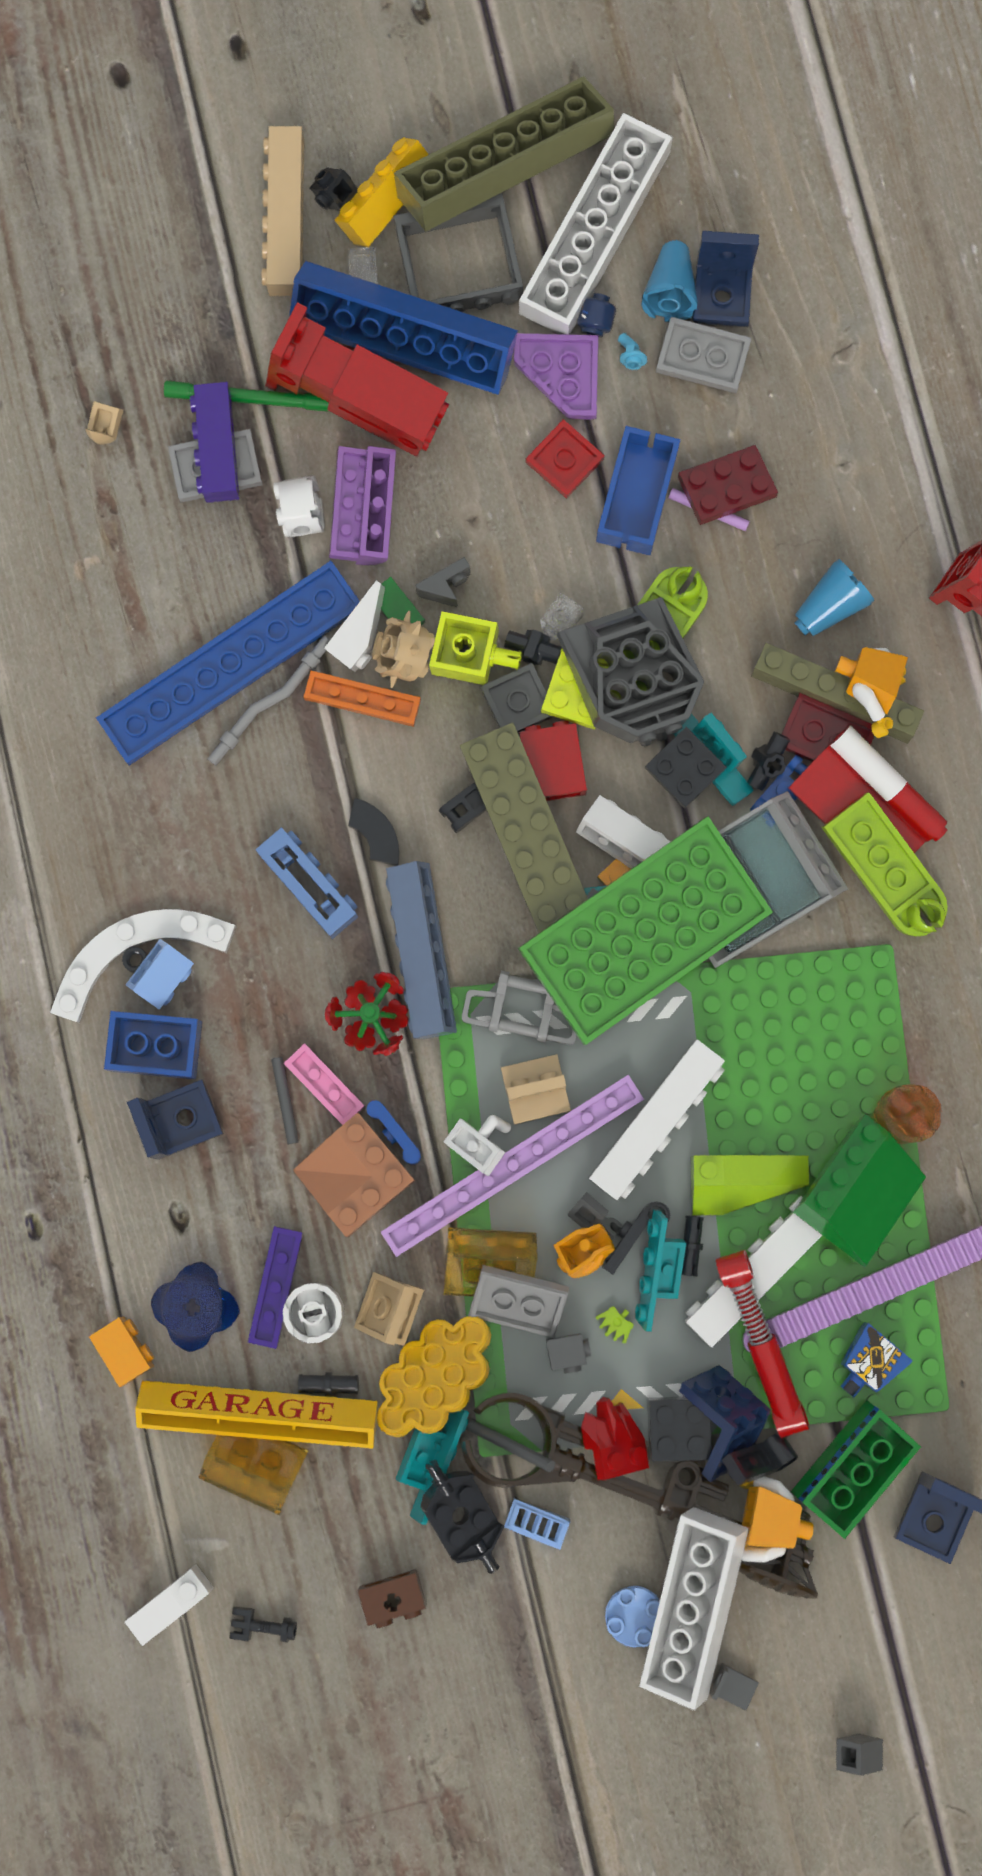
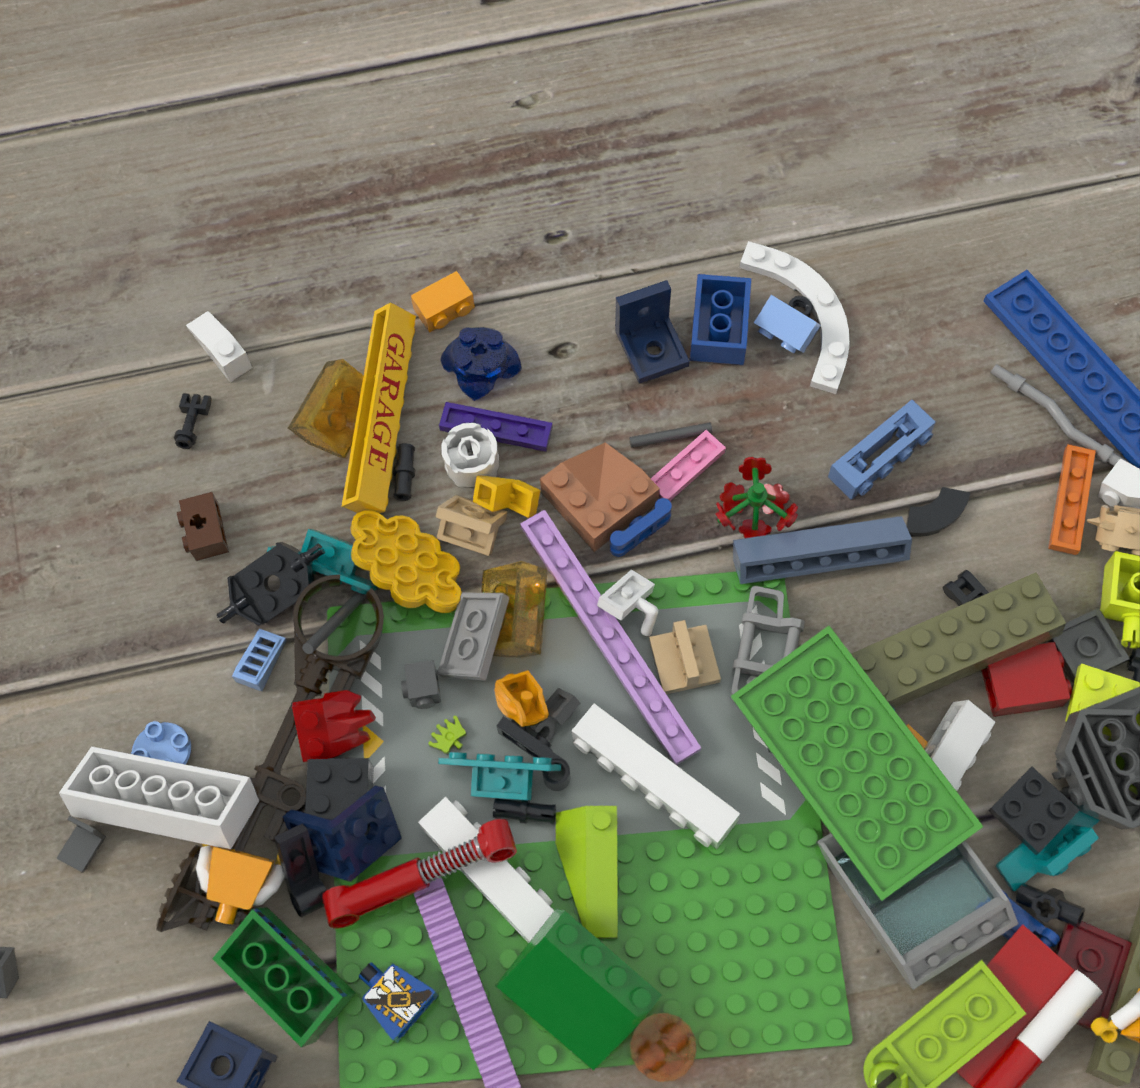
camera: 90 degrees right, 15 degrees down
none -> yellow slope [473,475,540,518]

